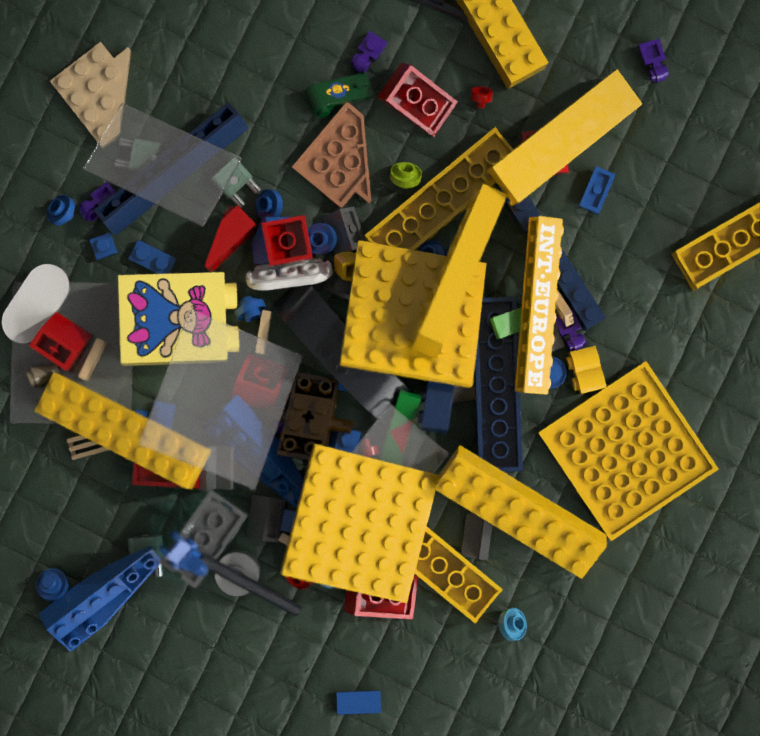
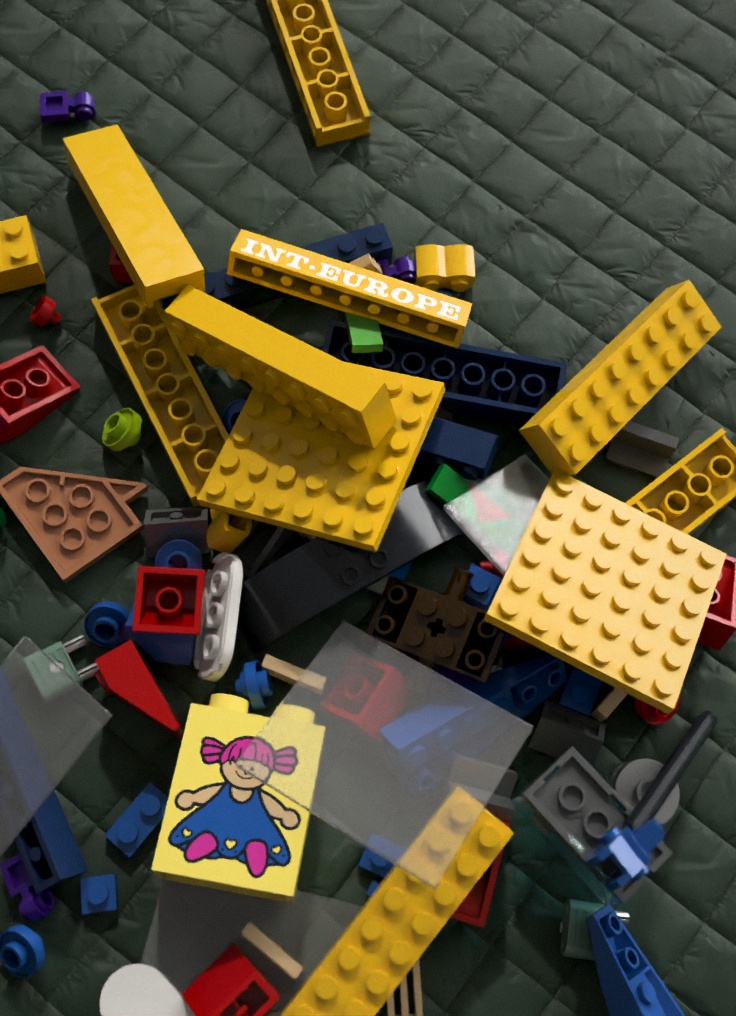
camera: 80 degrees left, 15 degrees down
yellow plate [538,361,718,541] -> none
blue plate [578,166,616,215] -> none

